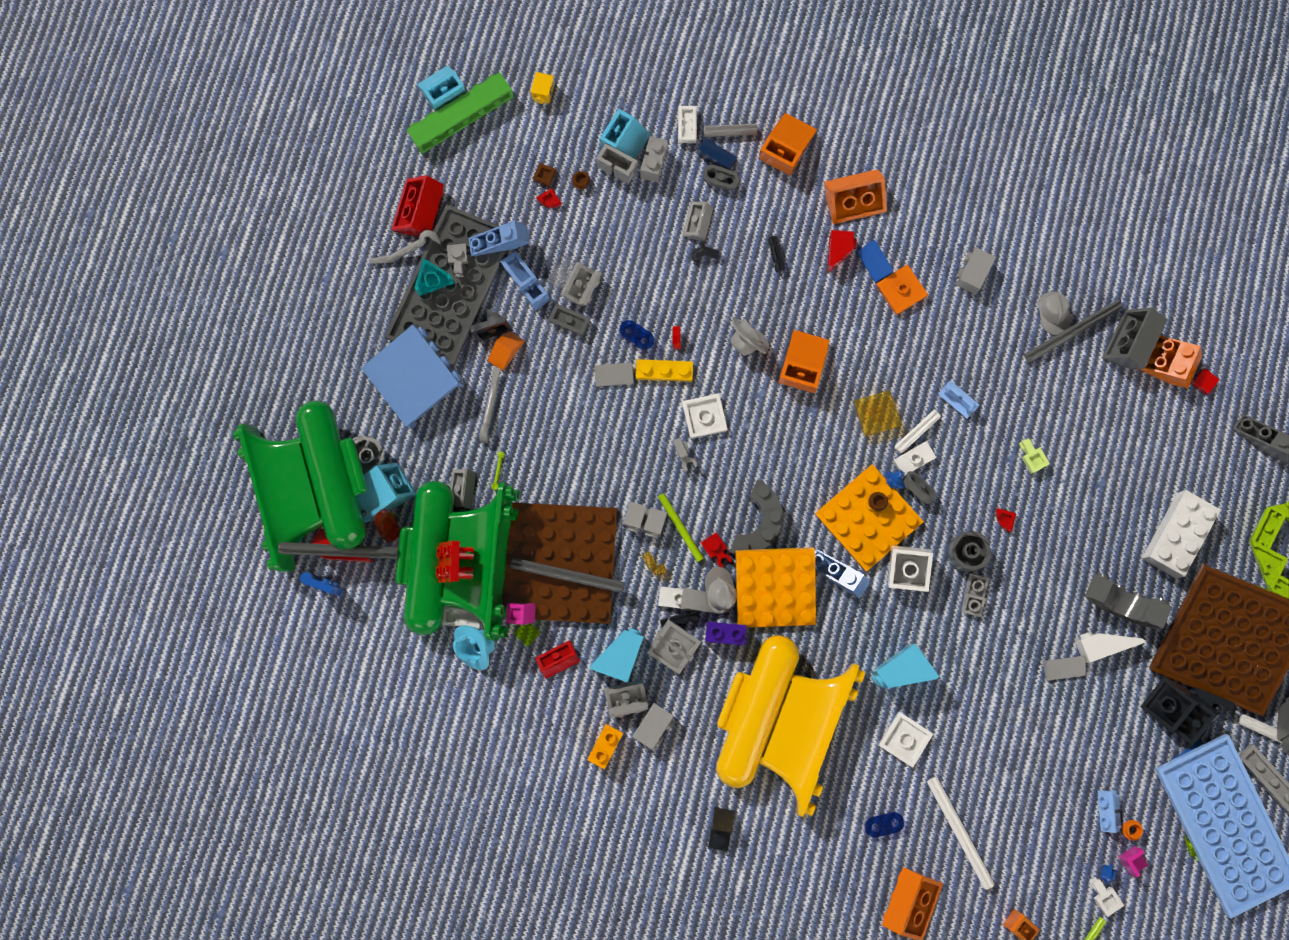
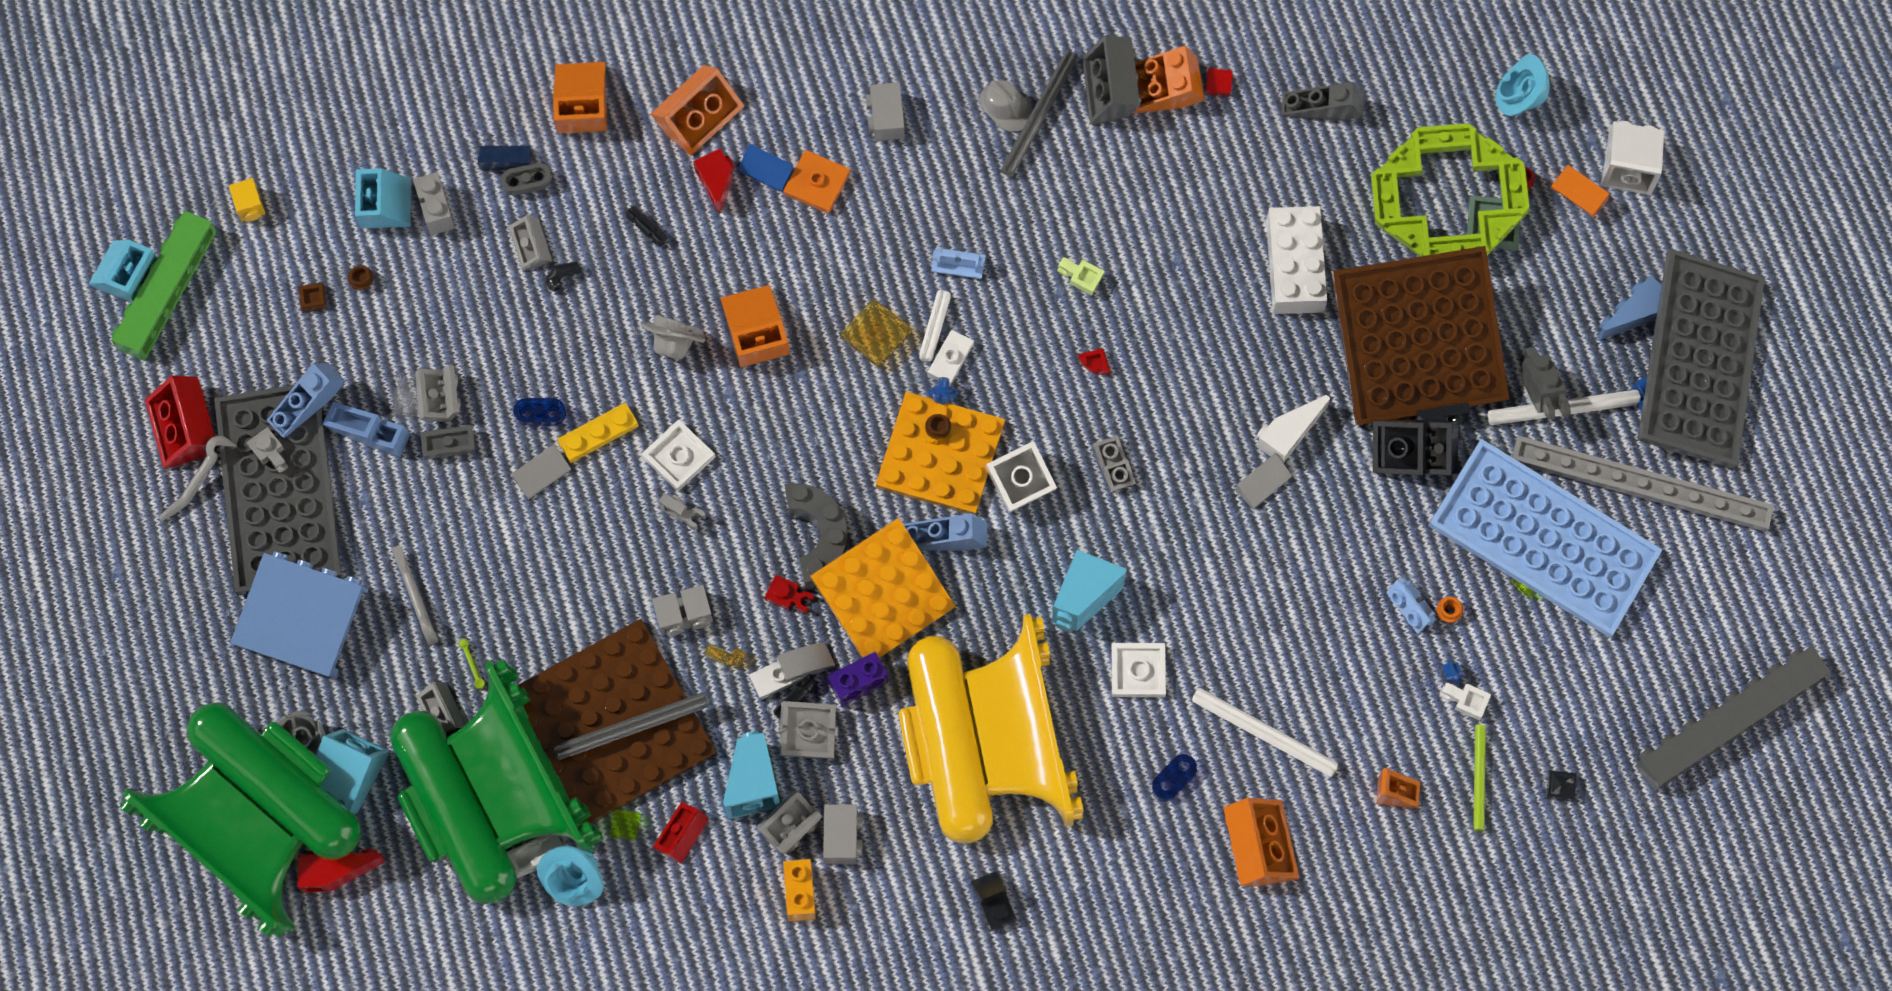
camera: 35 degrees left, 10 degrees down
dark grey axle [278,542,398,559] -> none
blue plate [300,572,343,596] -> none
clear red plate [374,509,400,542] -> none
teal slope [415,258,454,296] -> none
red plate [436,541,474,583] -> none
black slope [470,309,513,341] -> none
orange slope [487,331,525,371] -> none
dark pink panel [506,603,535,625] -> none
red tile [536,188,562,208] -> none
light grey piece [596,143,638,184] -> none
lime bar [658,493,704,562] -> none
red tile [672,326,681,349] -> none
white plate [678,106,697,143] -> none
light grey axle [703,124,758,137] -> none
light grey piece [705,567,737,614] -> none
dark grey plate [903,471,937,504] -> none
dark grey brick [947,531,992,572] -> none
dark grey brick [1085,573,1172,629] -> none
dark pink panel [1118,846,1148,878] -> none

